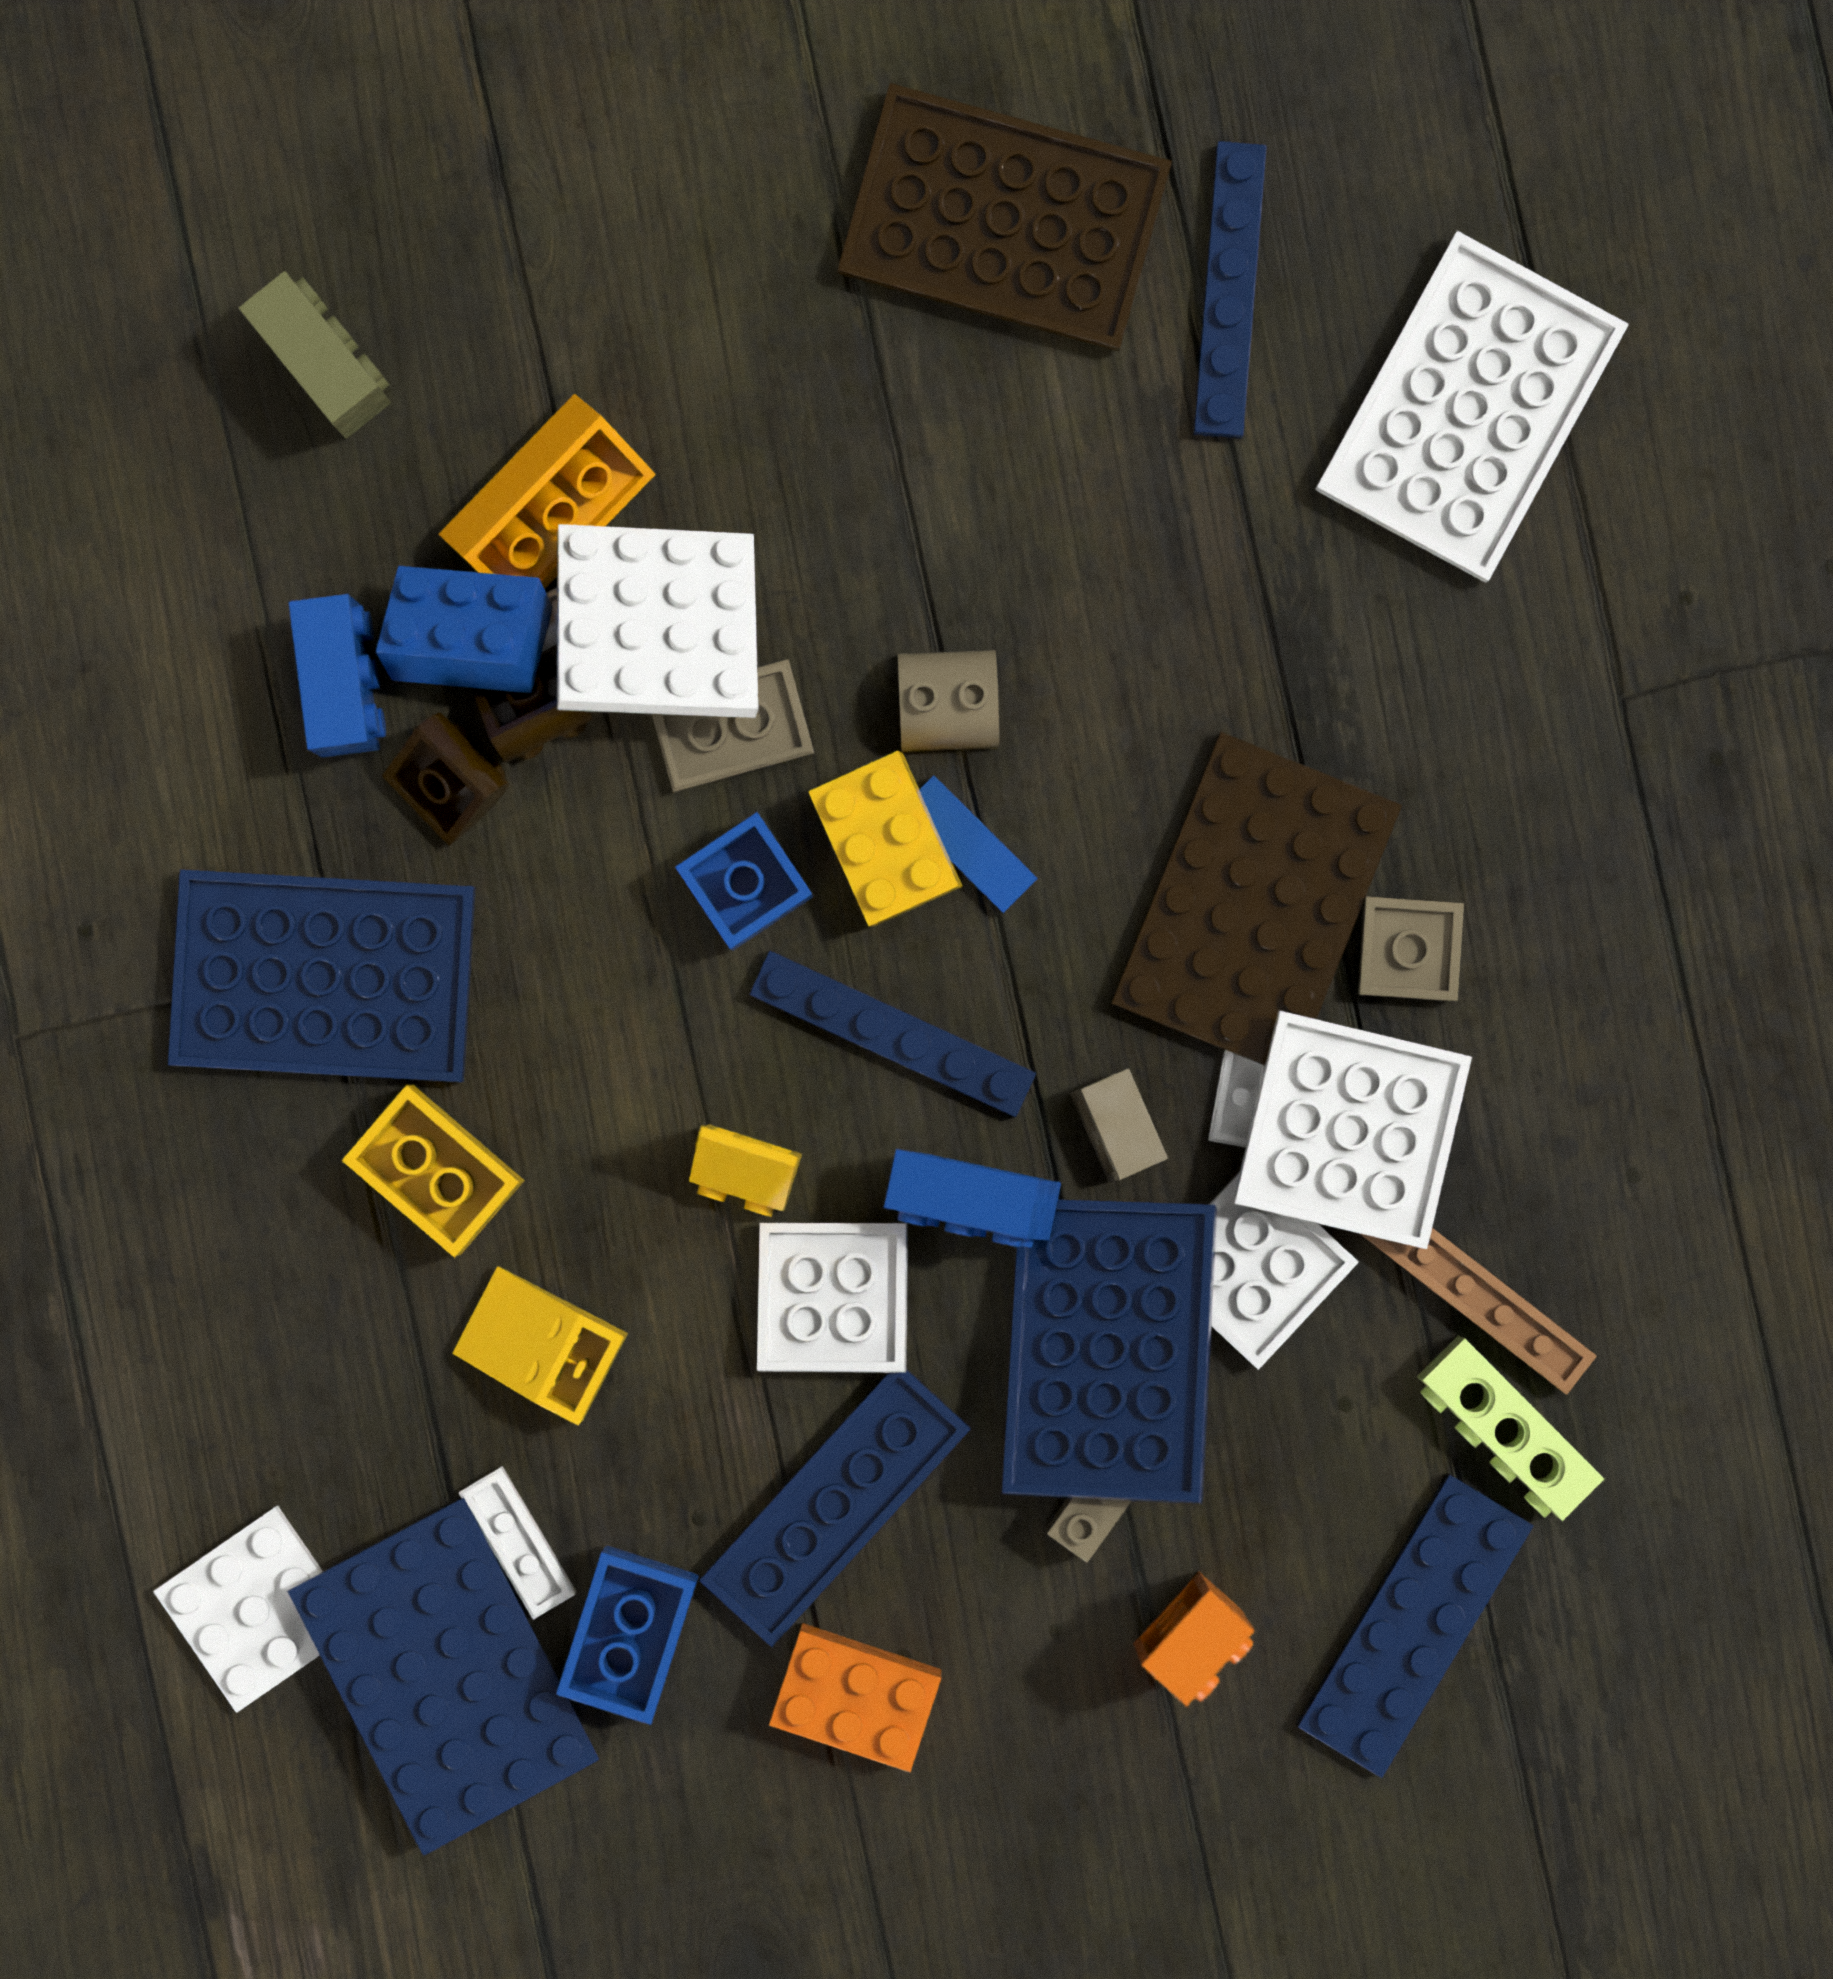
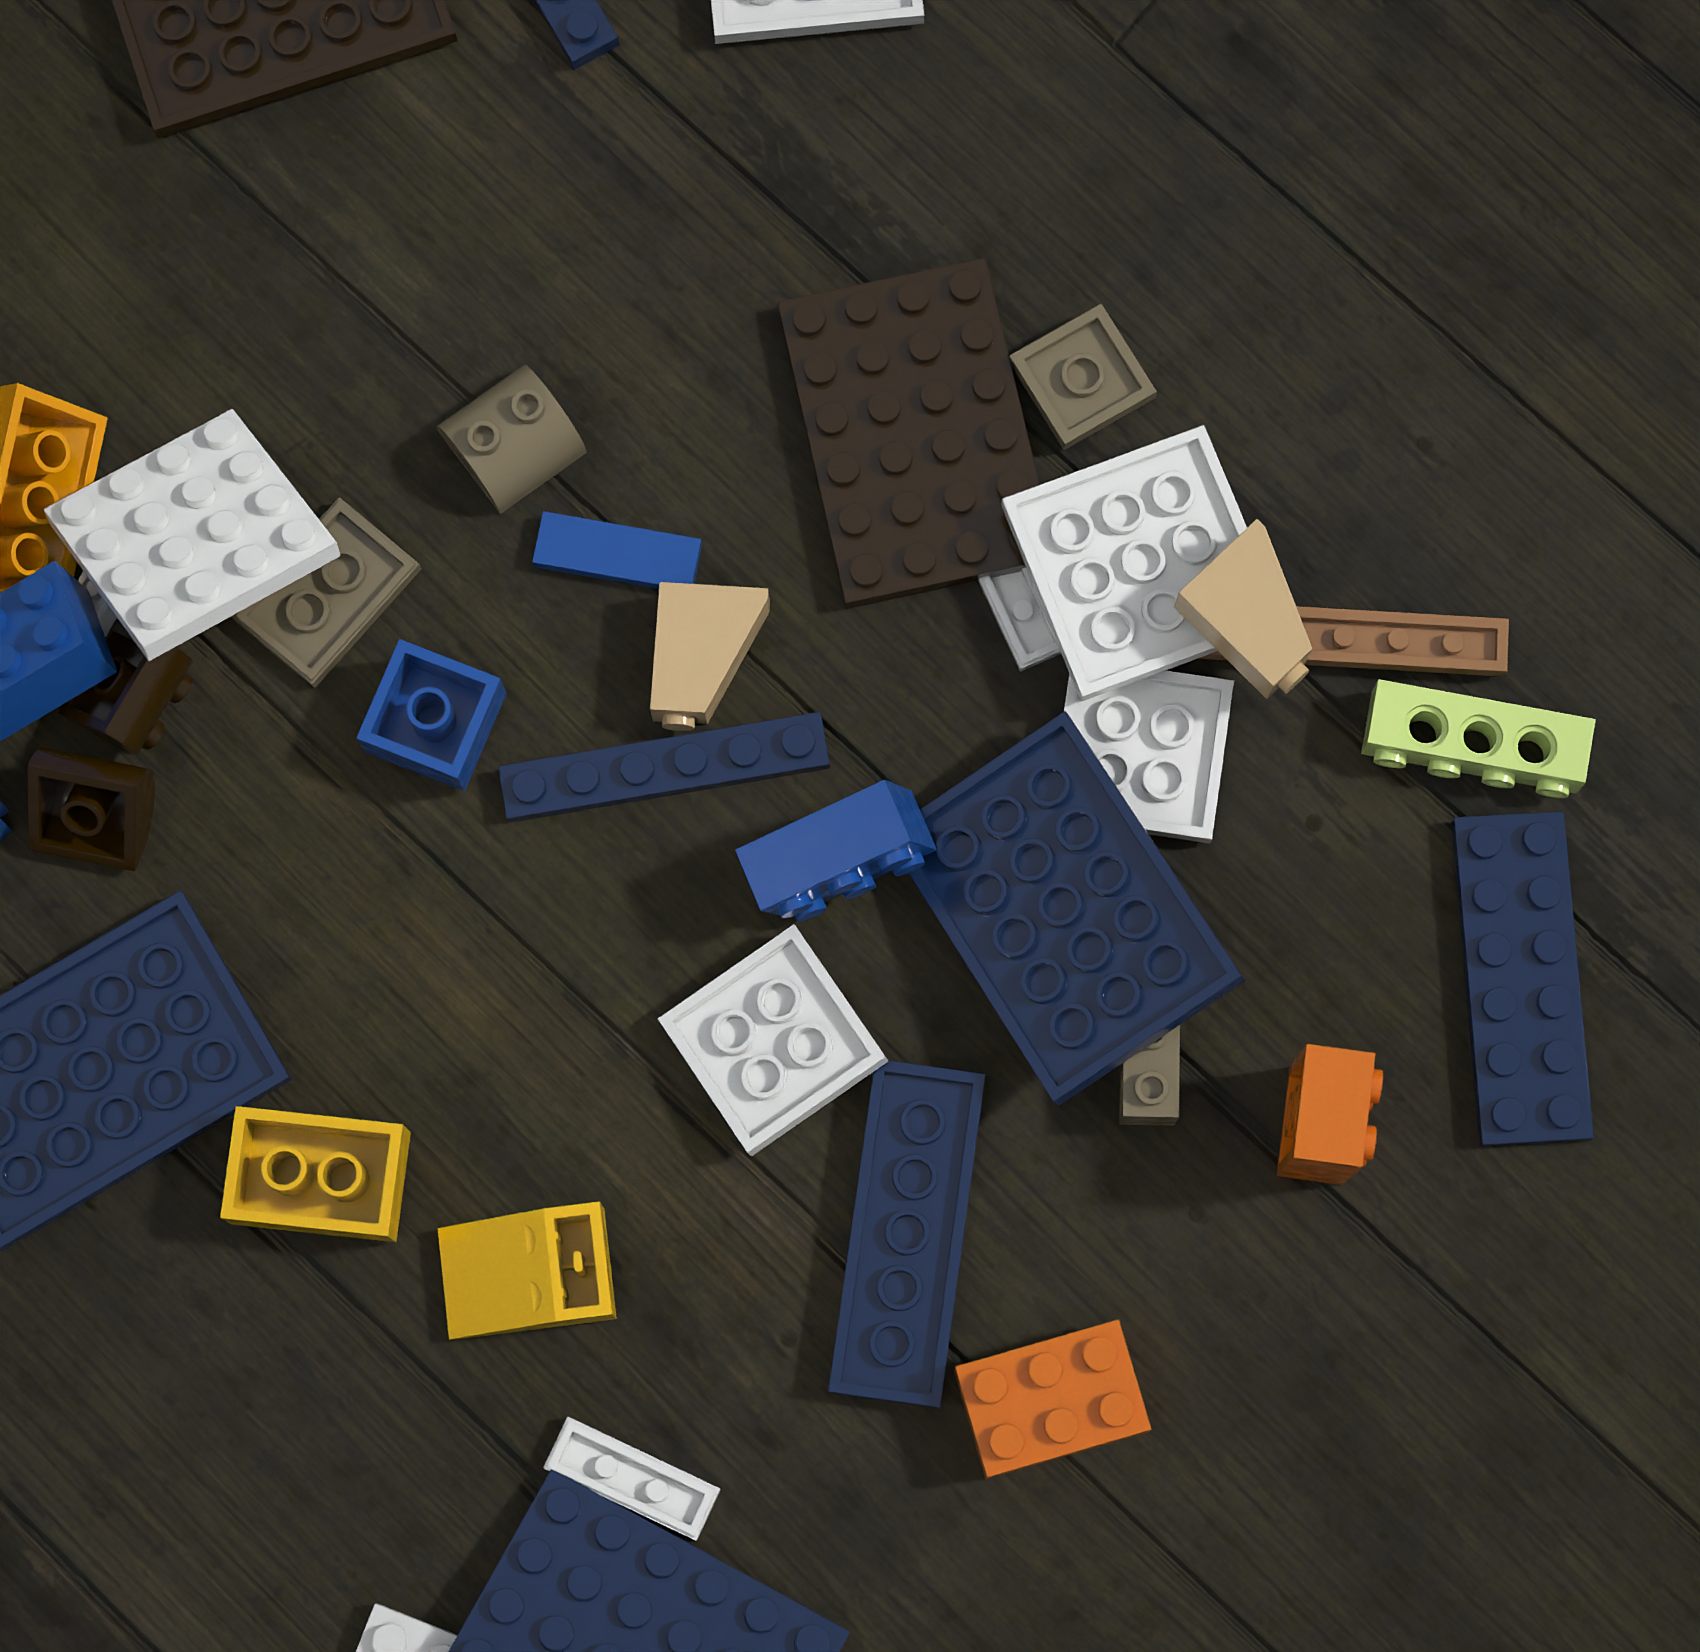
camera: 30 degrees left, 10 degrees down
blue brick [556,1545,699,1725] -> none
yellow slope [689,1124,802,1217] -> none
yellow brick [808,751,963,927] -> none
dark tan hinge [1070,1068,1168,1182] -> none
none -> tan slope [650,582,770,731]
none -> tan slope [1174,519,1313,699]

